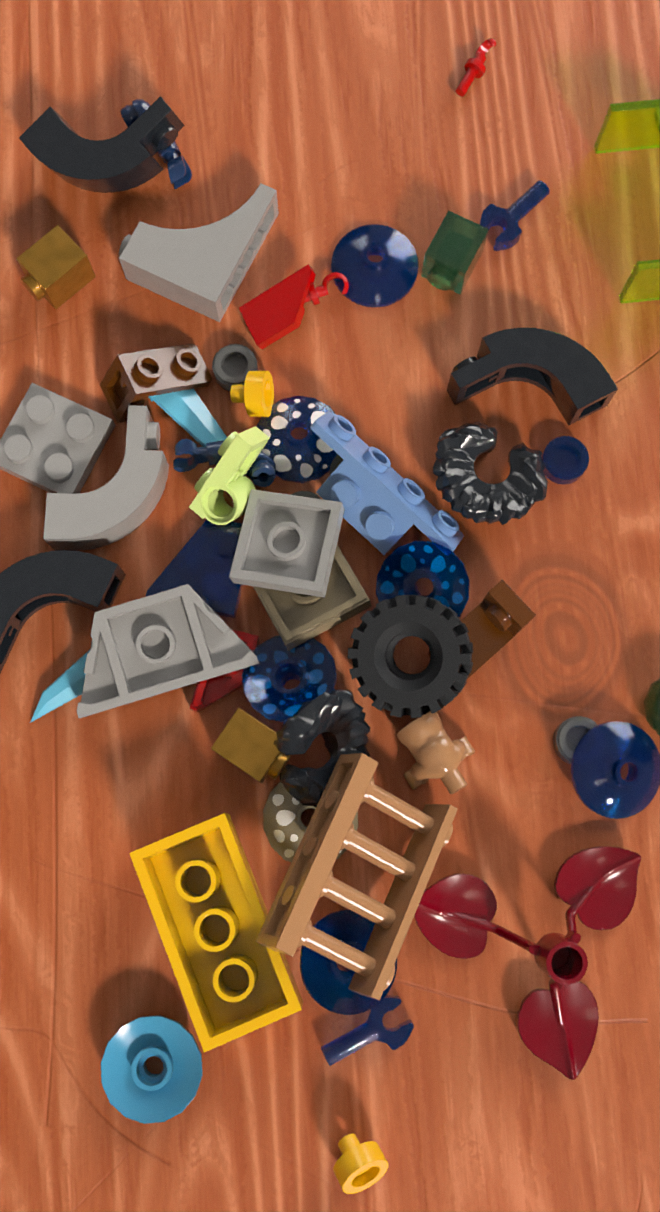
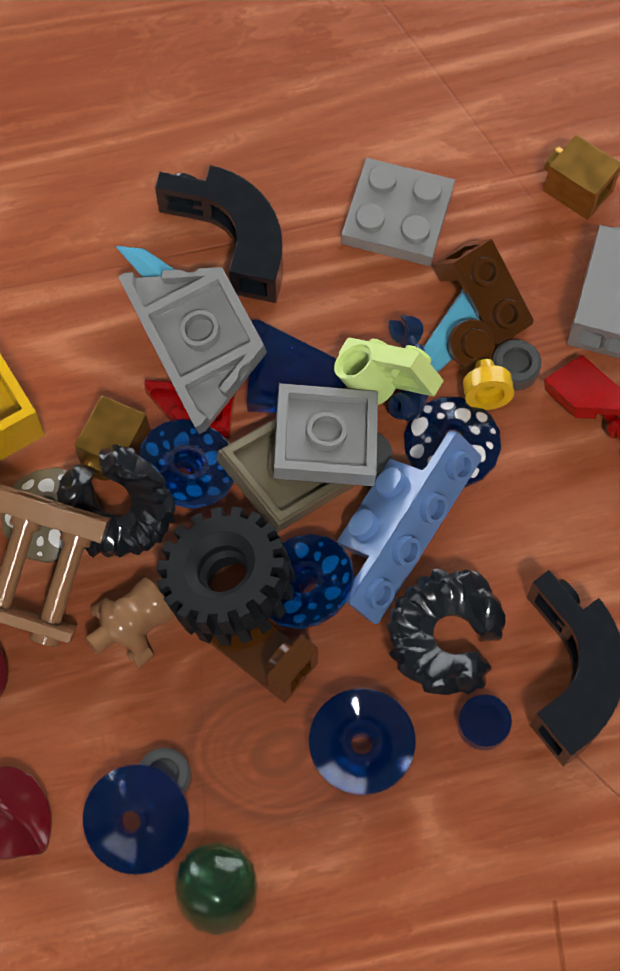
camera: 80 degrees right, 10 degrees down
light grey arch [43,405,169,551] -> none
none -> clear blue dish [309,688,416,795]
none -> reddish brown plate [448,319,495,368]

